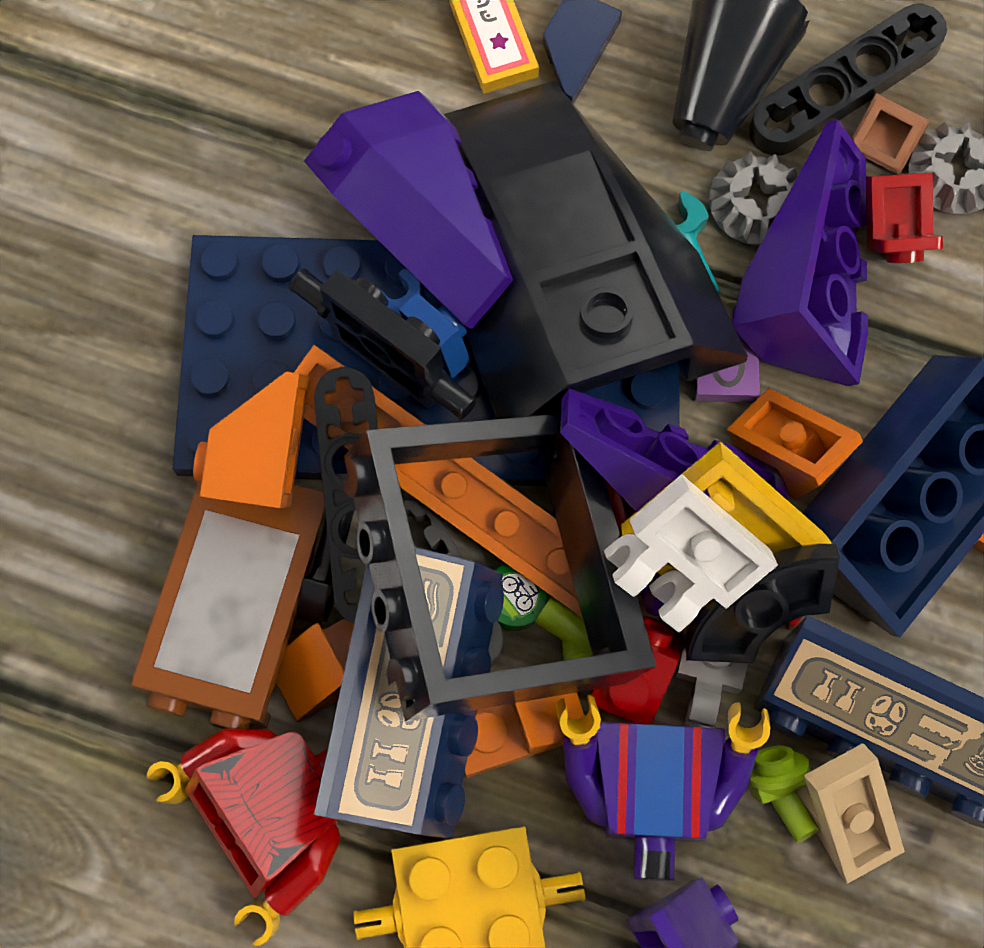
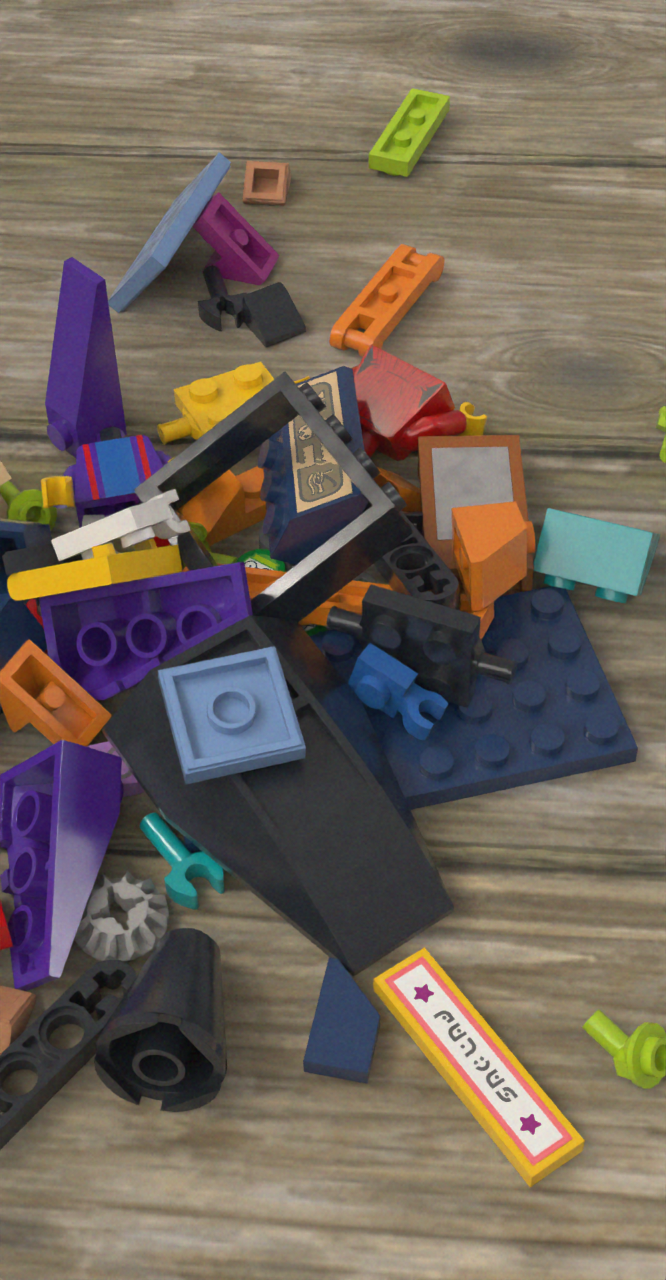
camera: 165 degrees right, 25 degrees down
dark purple wedge [304,91,513,329] -> none
none -> medium blue tile [158,646,306,784]
none -> teal slope [534,508,661,603]

